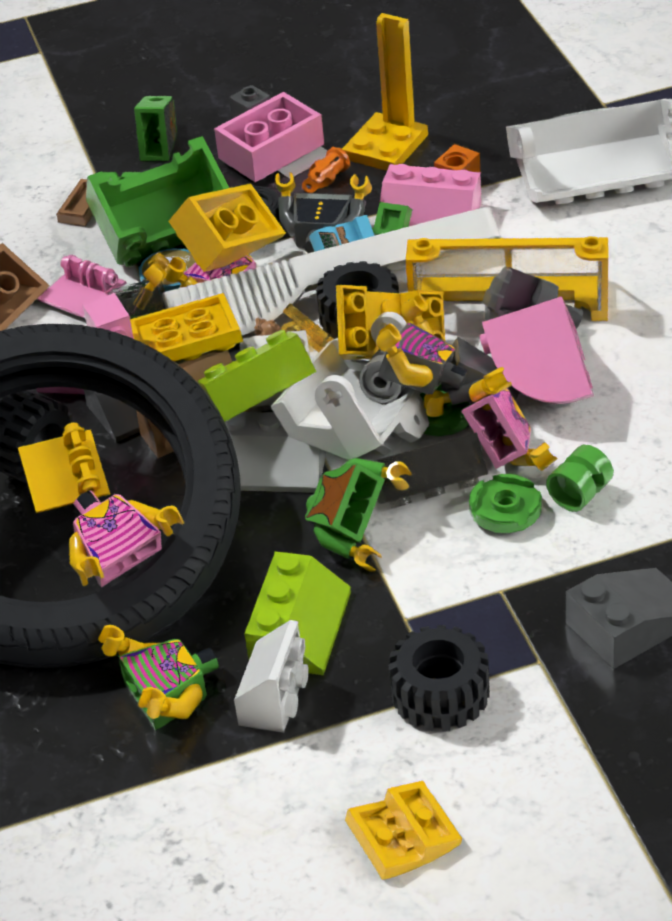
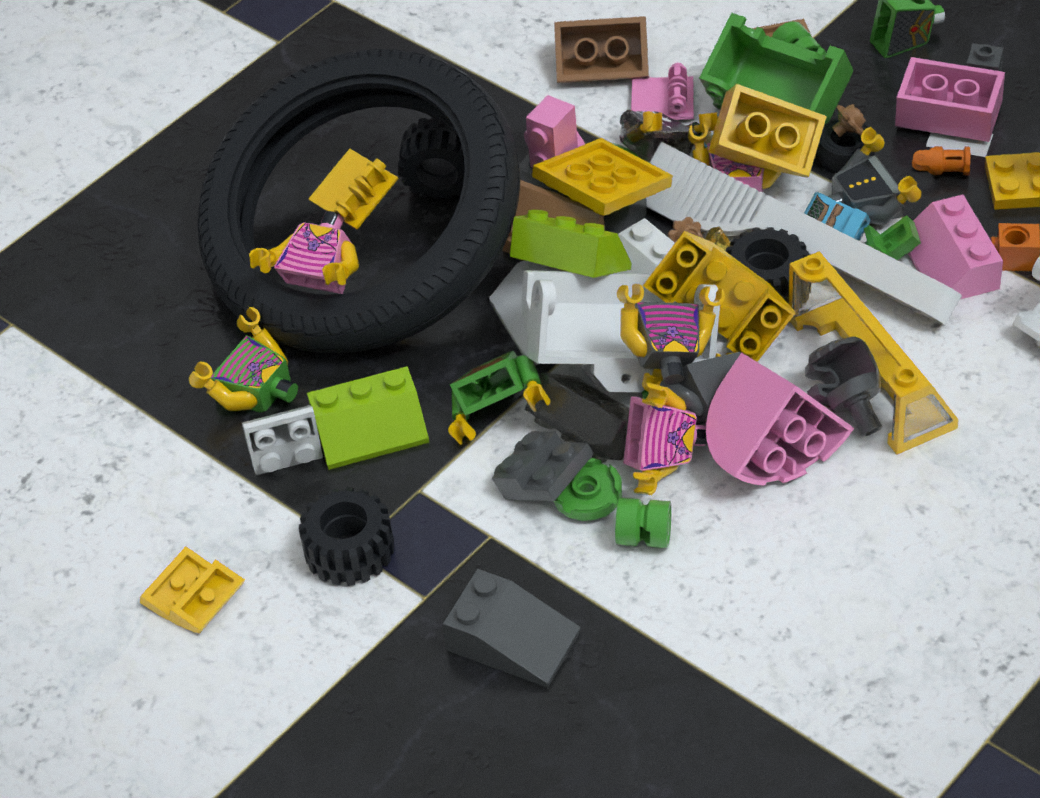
camera: 60 degrees right, 5 degrees up
none -> dark grey plate [492,431,594,501]
none -> medium nougat plant [832,104,866,137]

